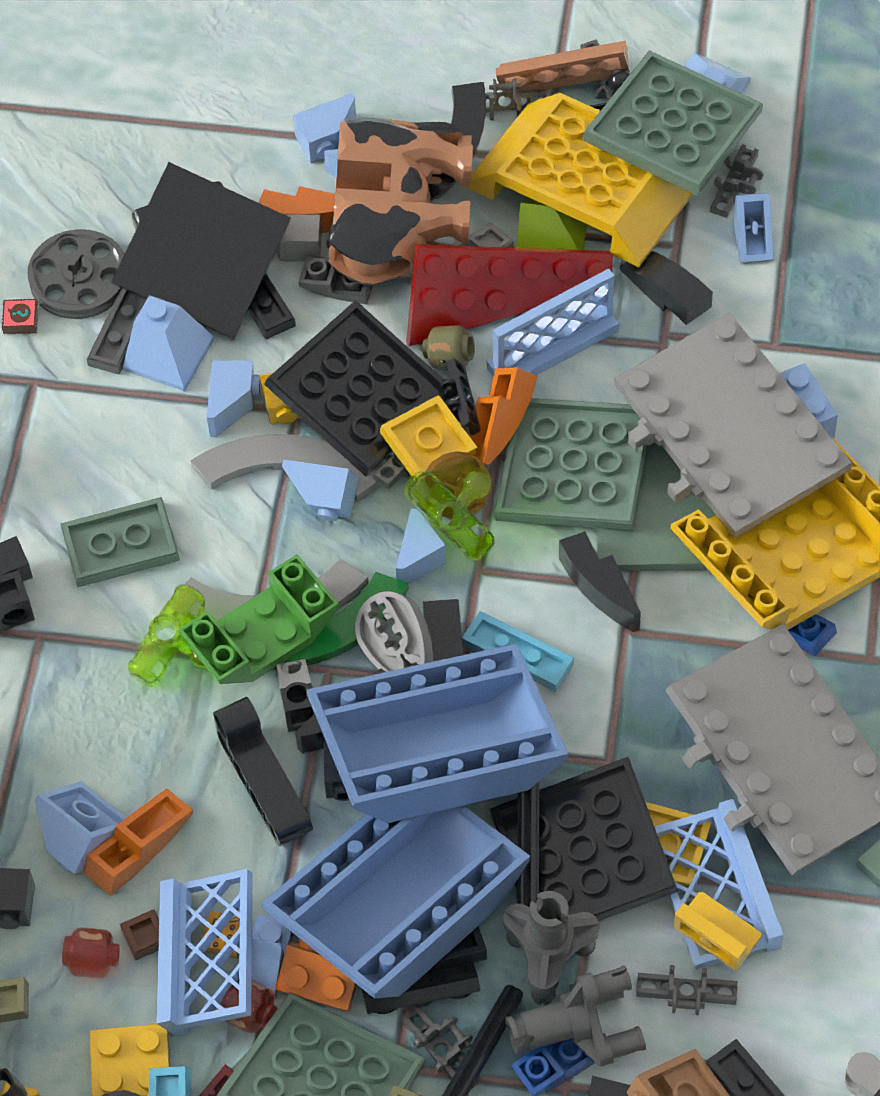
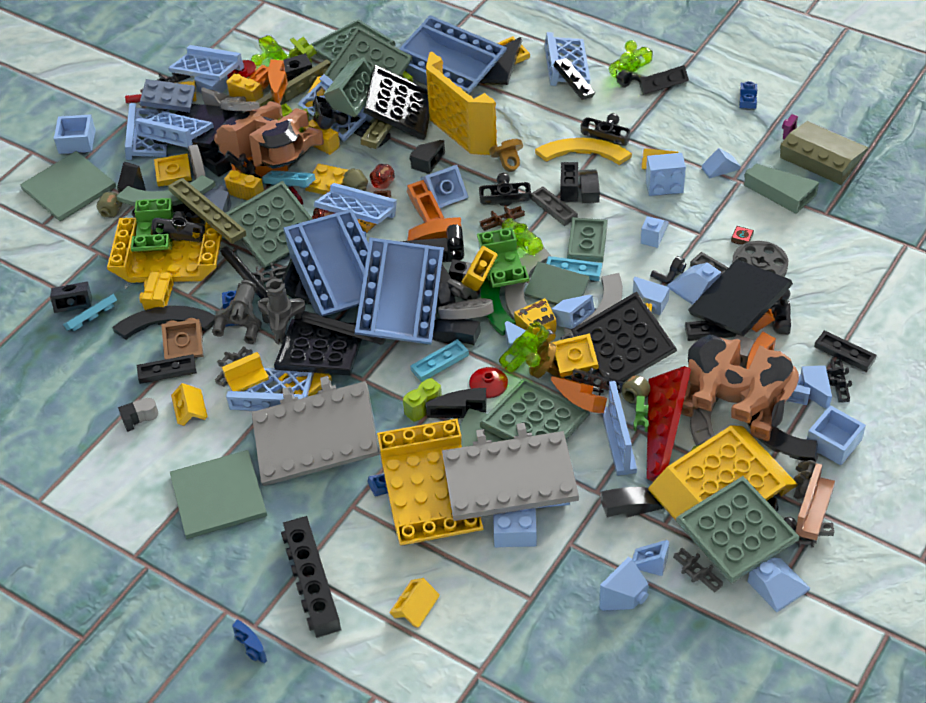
camera: 115 degrees right, 10 degrees down
none -> yellow panel [171,383,208,426]
none -> olive head [343,168,368,191]
none -> lime brick [403,378,442,422]
none -> orange slope [408,217,462,241]
none -> dark grey slope [447,279,478,300]
none -> yellow brick [462,246,498,291]
none -> red dish [469,367,508,398]
none -> black piece [479,173,531,206]
none -> reddish brown piece [479,206,525,231]
none -> yellow torso [514,298,556,342]
none -> sand green tile [524,261,590,305]
none -> dark grey tile [531,186,578,226]
none -> medium azure plate [546,256,603,281]
none -> light blue slope [599,557,648,611]
none -> bright green plate [633,396,649,432]
none -> light blue slope [641,216,669,248]
none -> black plate [650,256,686,284]
none -> light blue piece [807,405,866,465]
none -> black plate [814,330,877,372]
none -> black piece [827,359,852,402]

